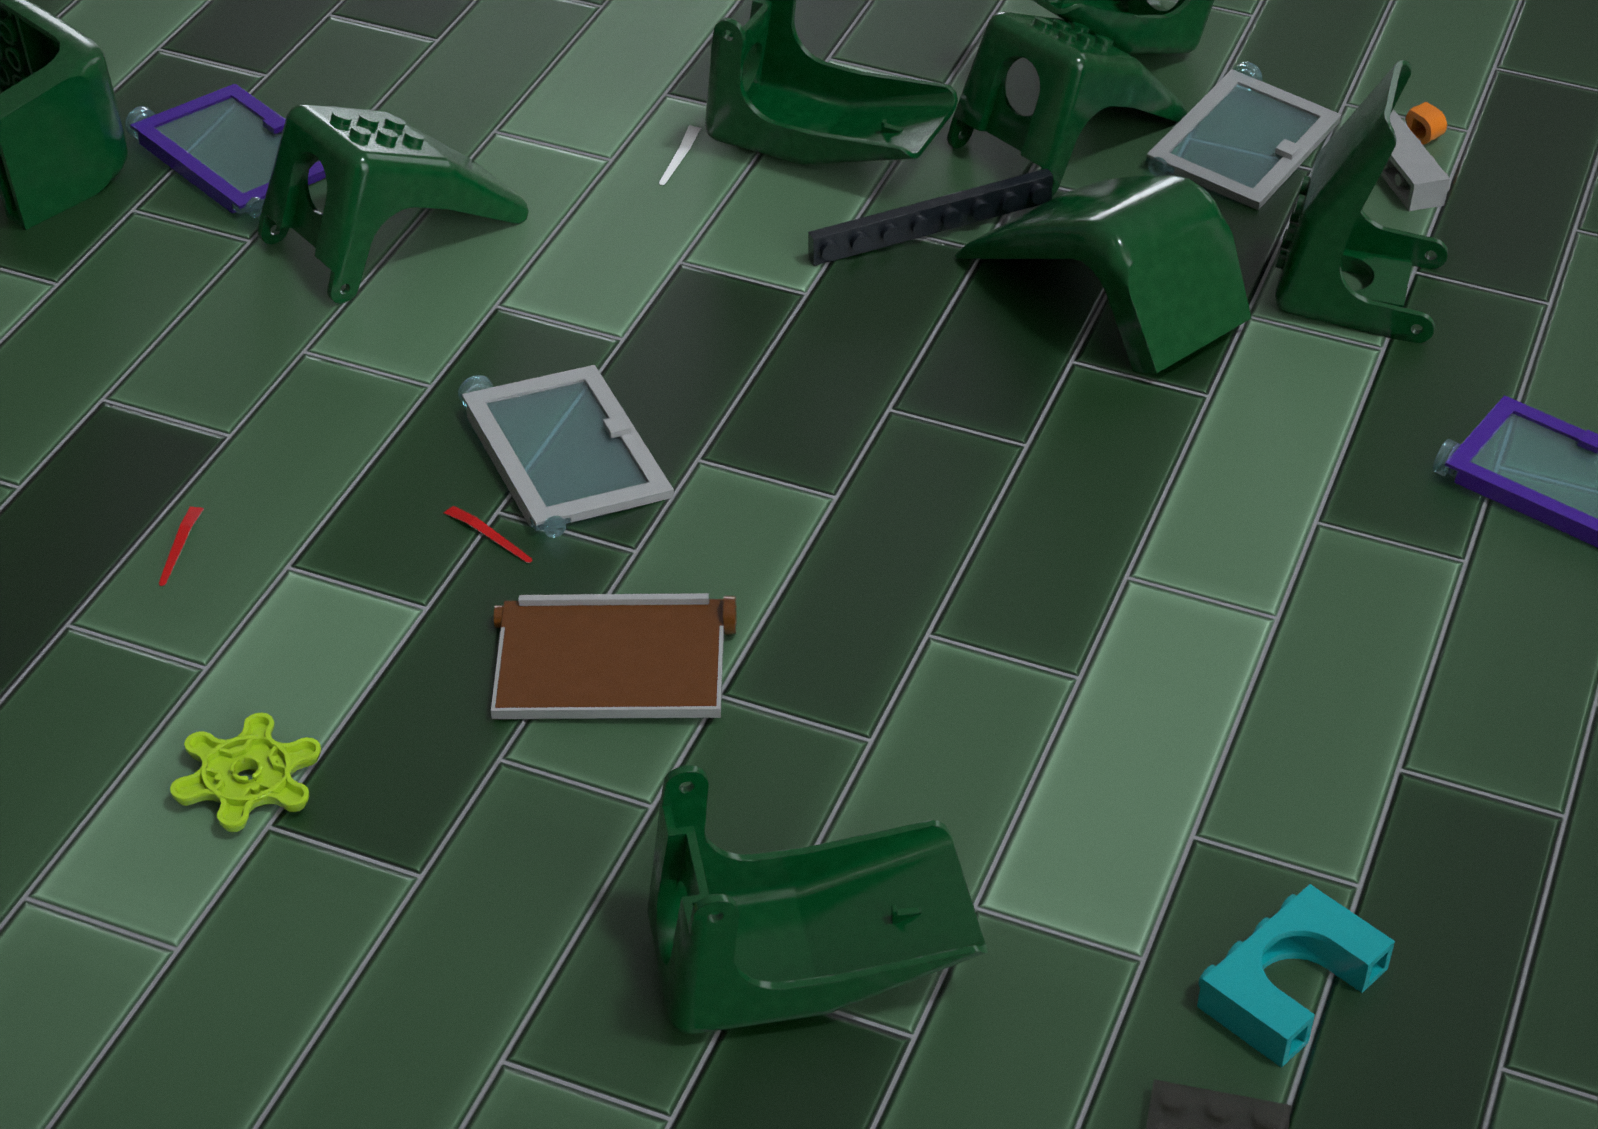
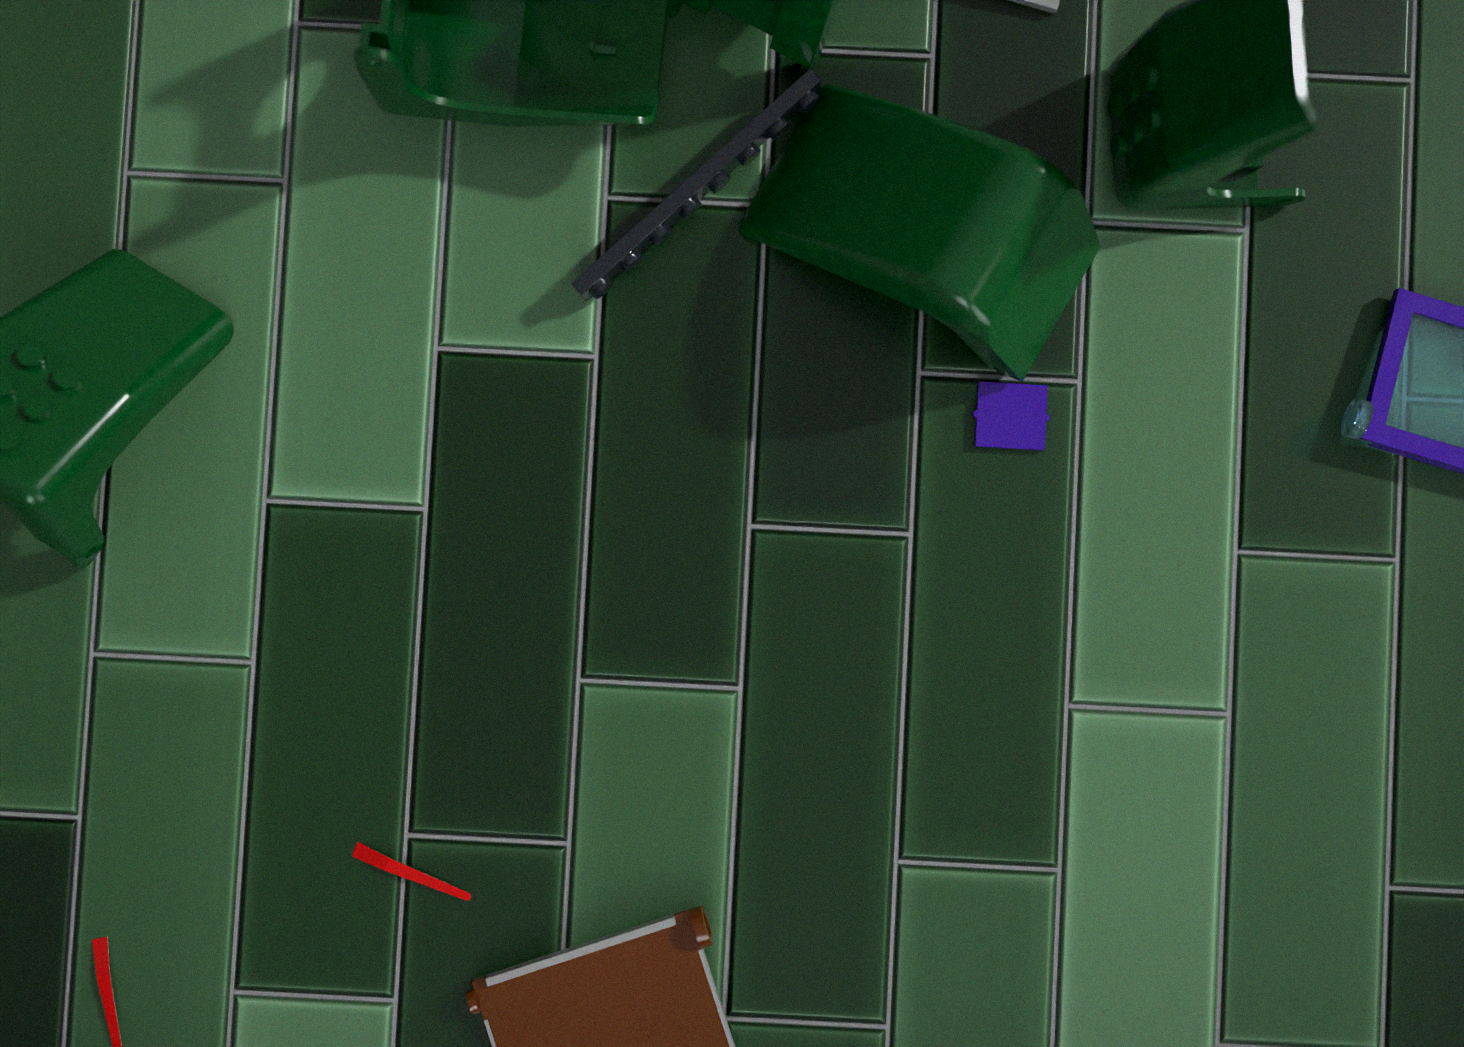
camera: 15 degrees left, 45 degrees up
door [458,365,674,538] -> none
white sticker [659,125,701,185] -> none
none -> dark purple piece [972,381,1050,451]

